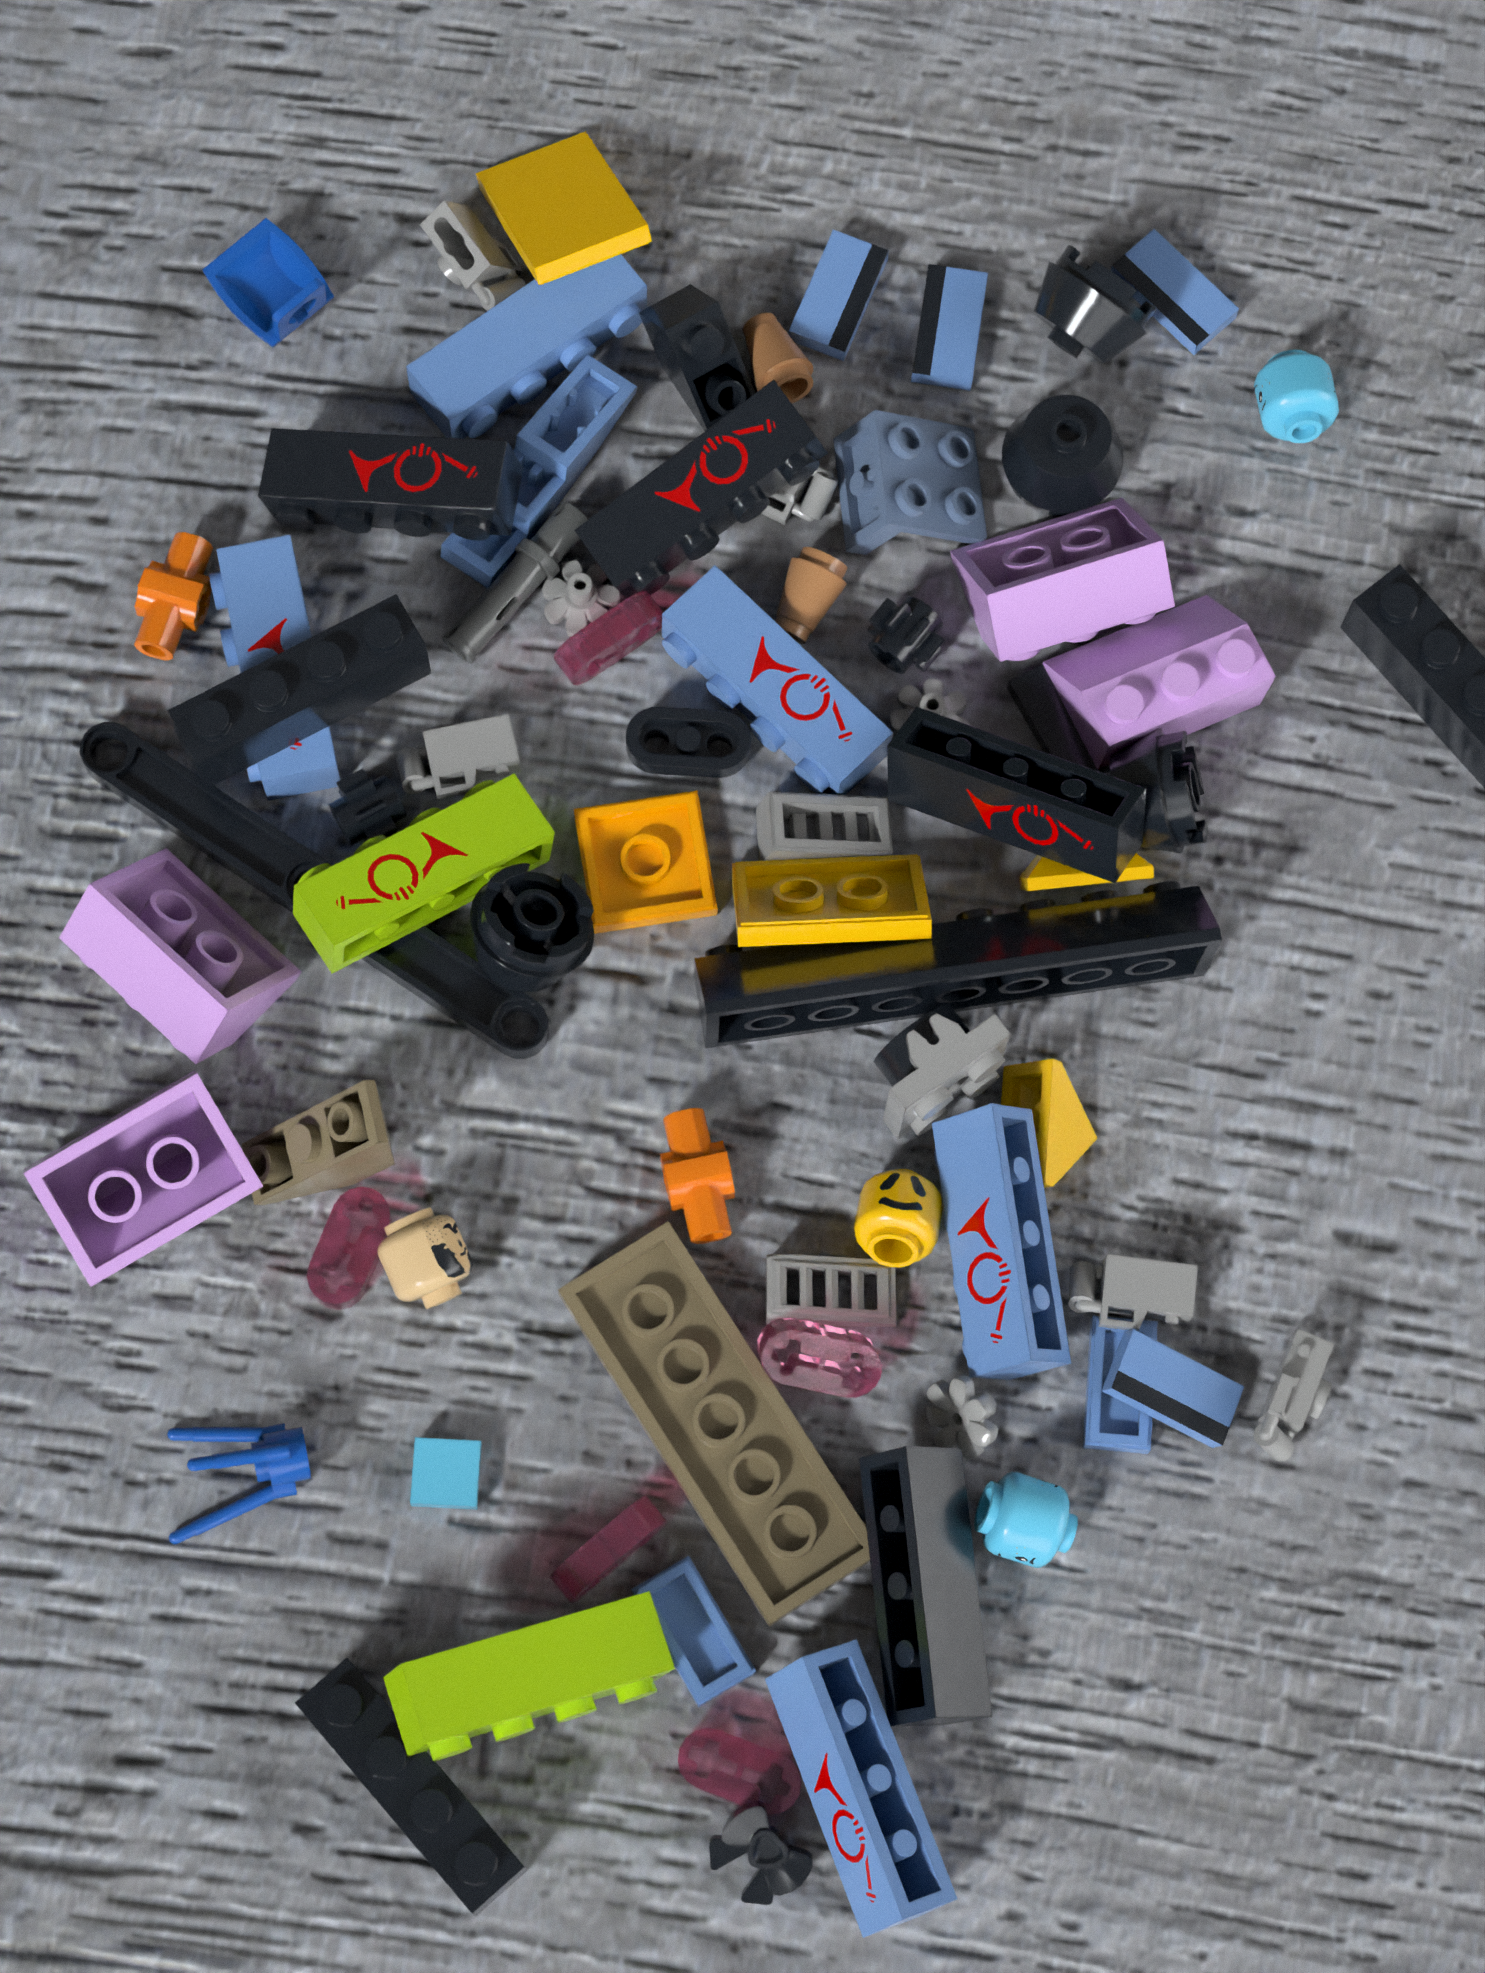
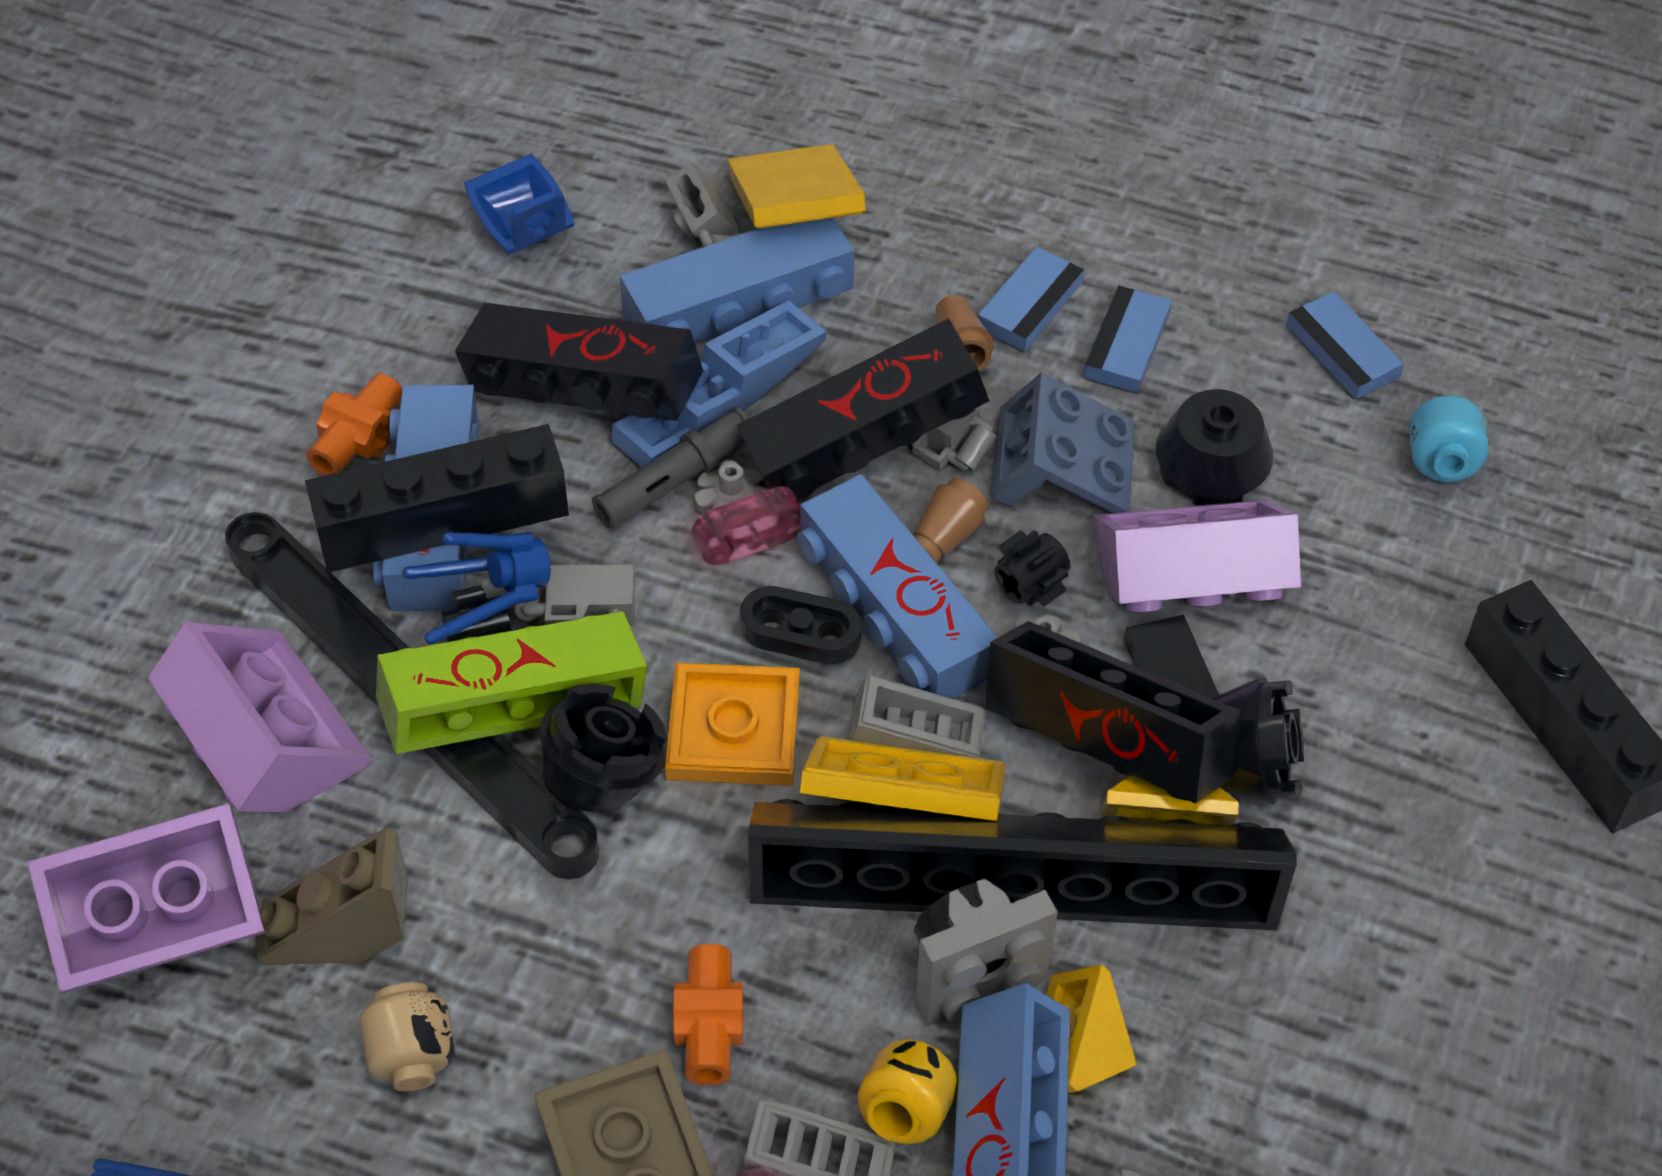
camera: 15 degrees right, 20 degrees down
clear pink beam [307,1187,393,1310] -> none
black slope [639,284,756,431] -> none
black cone [1033,245,1157,364] -> none
lavender slope [1042,595,1276,770] -> none
none -> blue plant [403,532,551,644]

